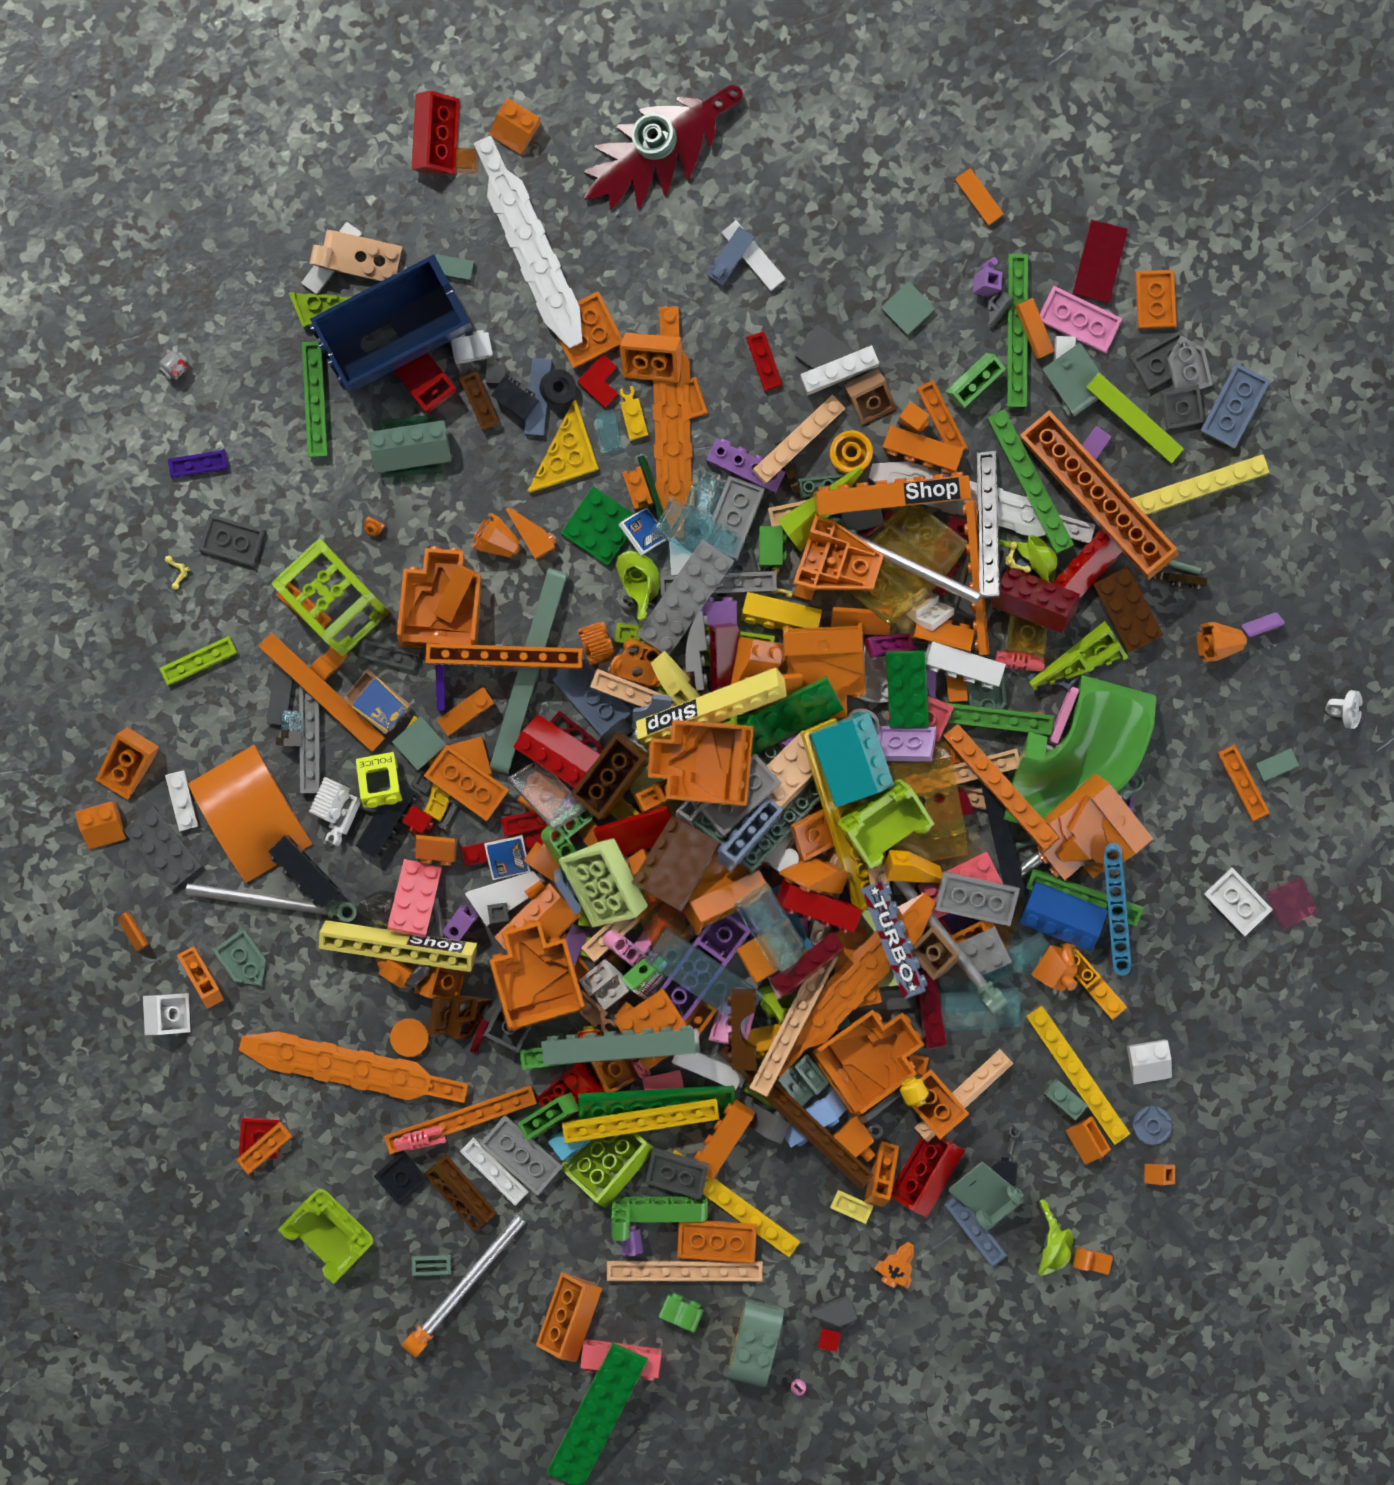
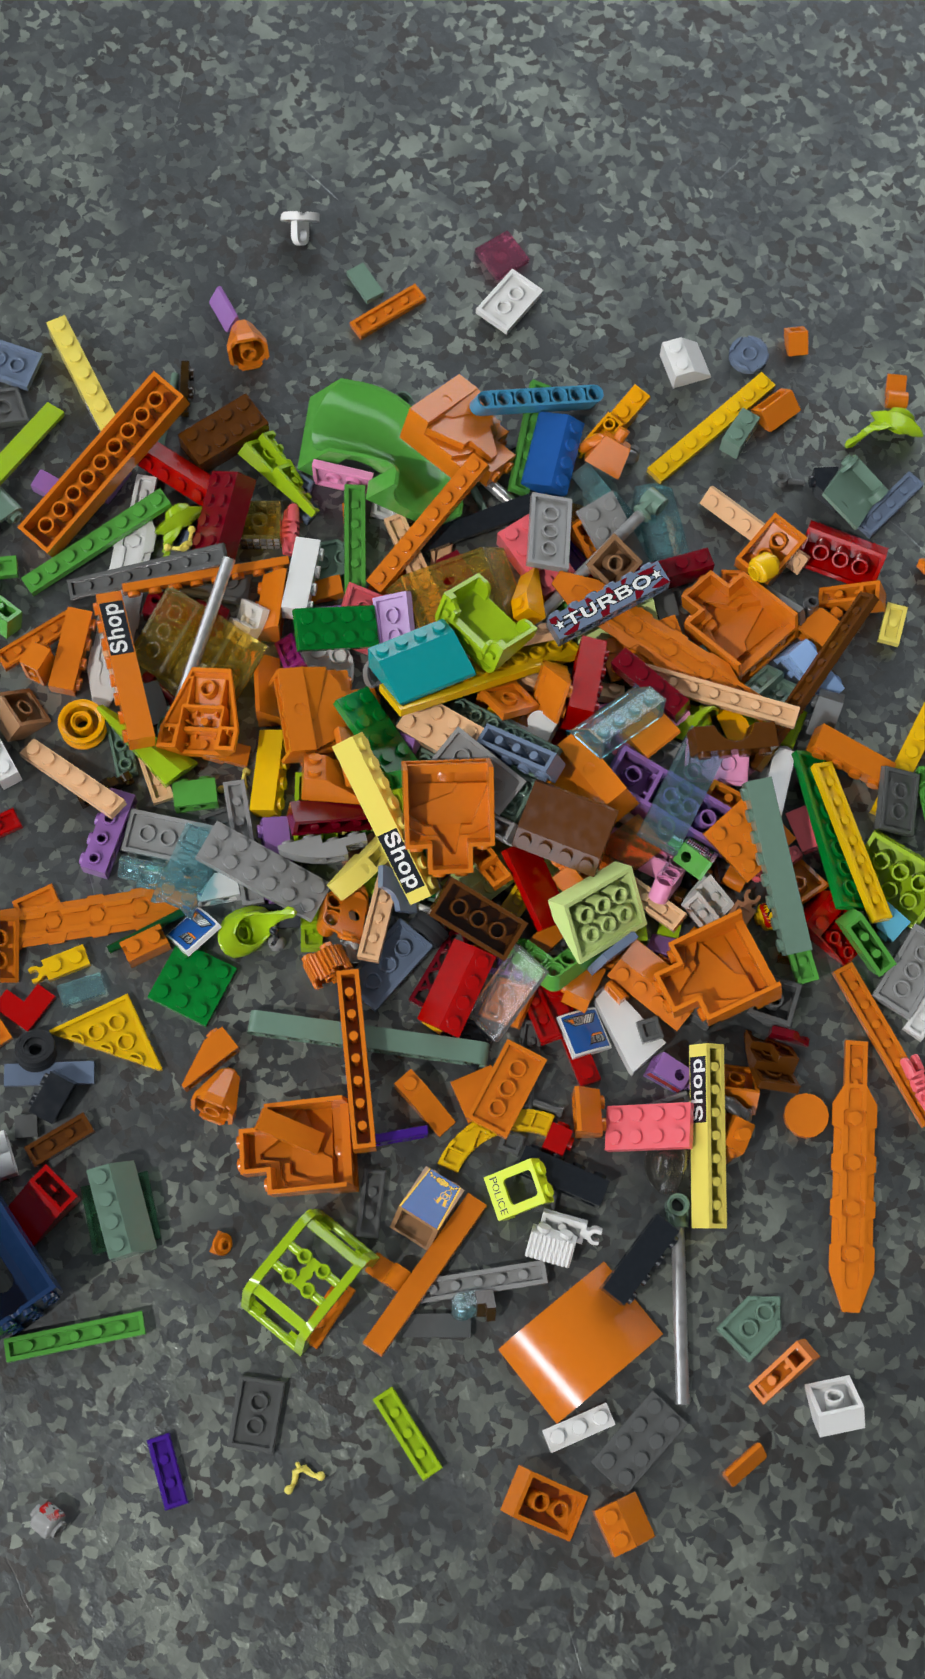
camera: 105 degrees left, 15 degrees down
sand green tile [392,716,447,771] -> none

